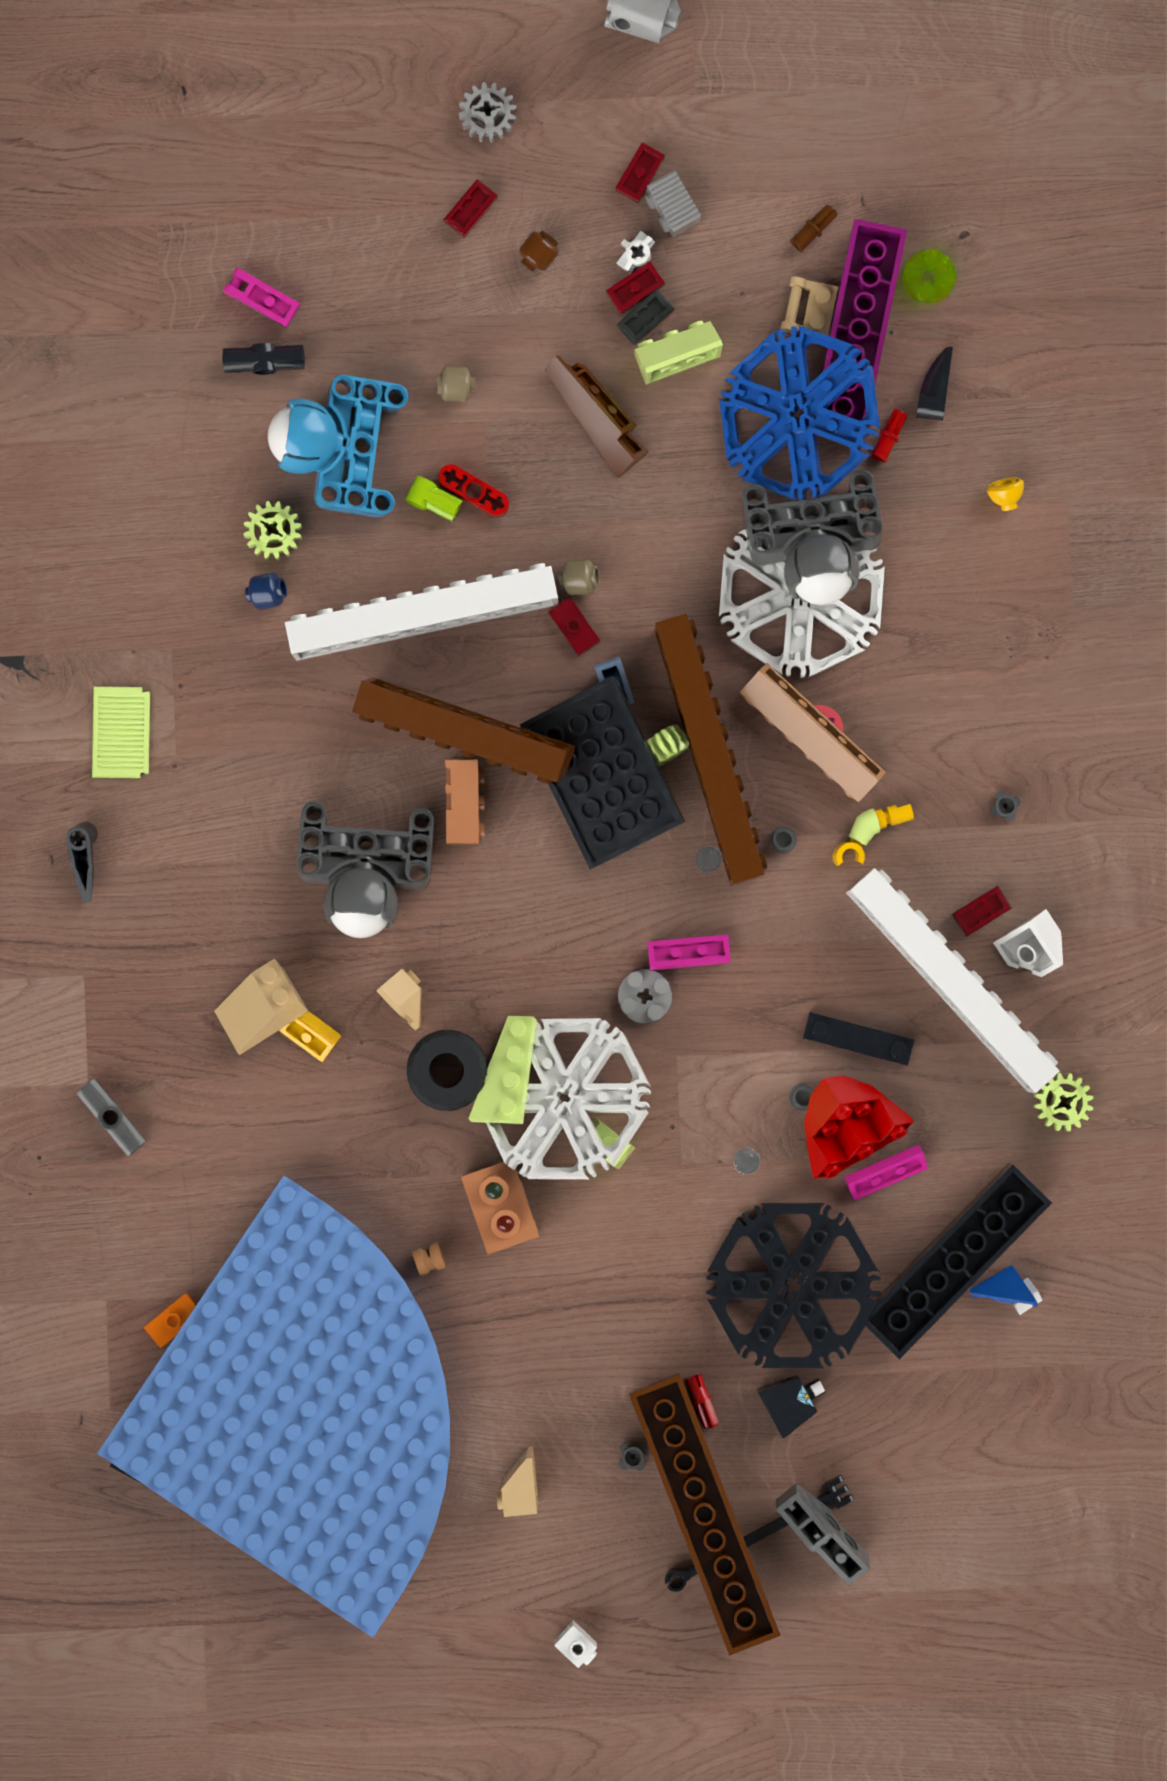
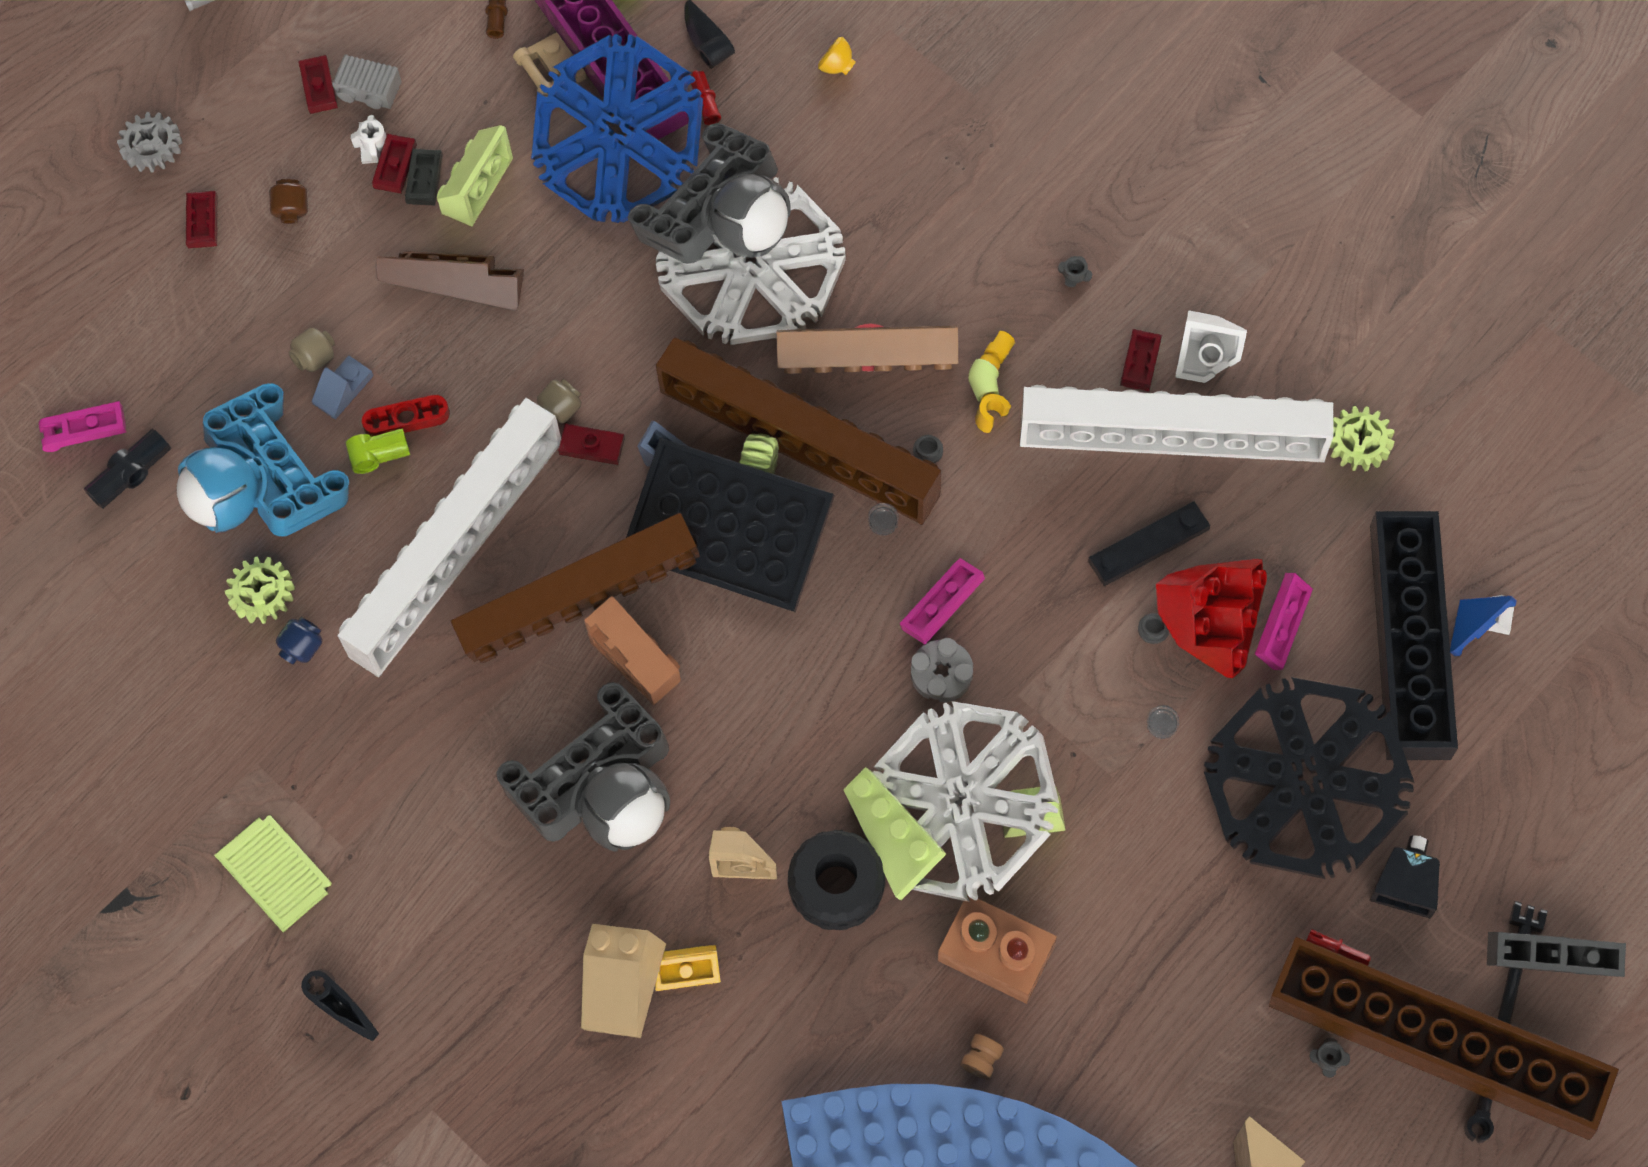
camera: 40 degrees left, 20 degrees down
none -> sand blue slope [311,356,373,420]

